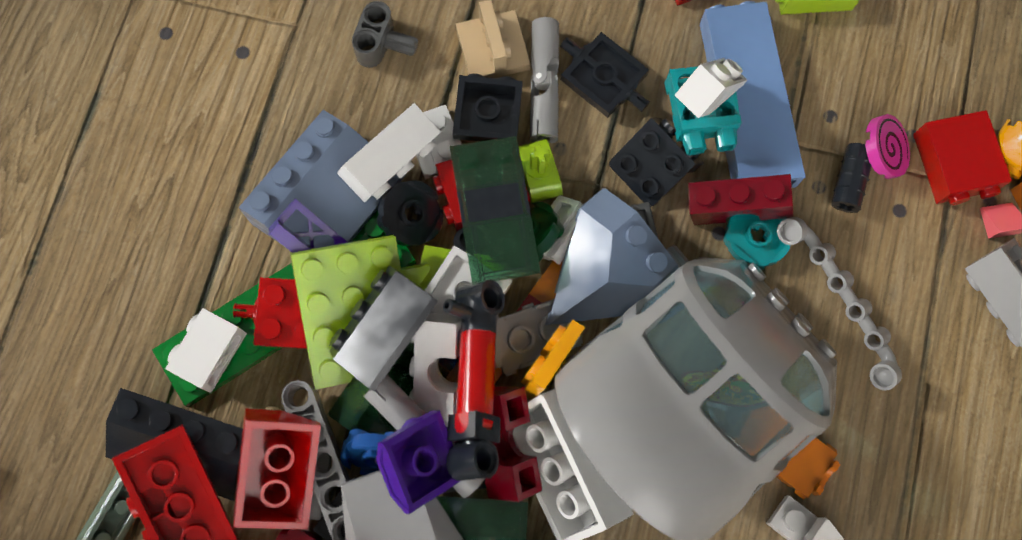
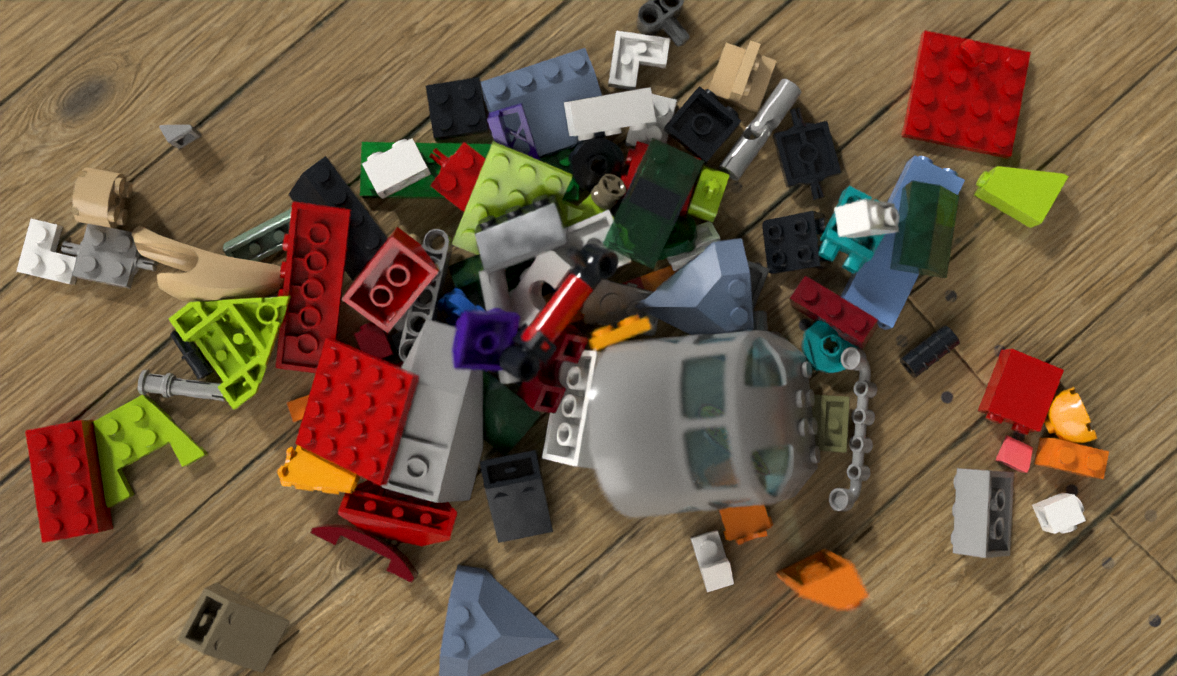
camera: 35 degrees right, 10 degrees up
dark pink tile [865,114,910,179] -> none
none -> black plate [425,77,488,141]
none -> dark tan wheel [591,174,626,209]
none -> white plate [608,31,670,90]
none -> orange slope [776,548,869,611]
none -> olive plate [812,395,850,453]
none -> clear green slope [890,181,959,278]

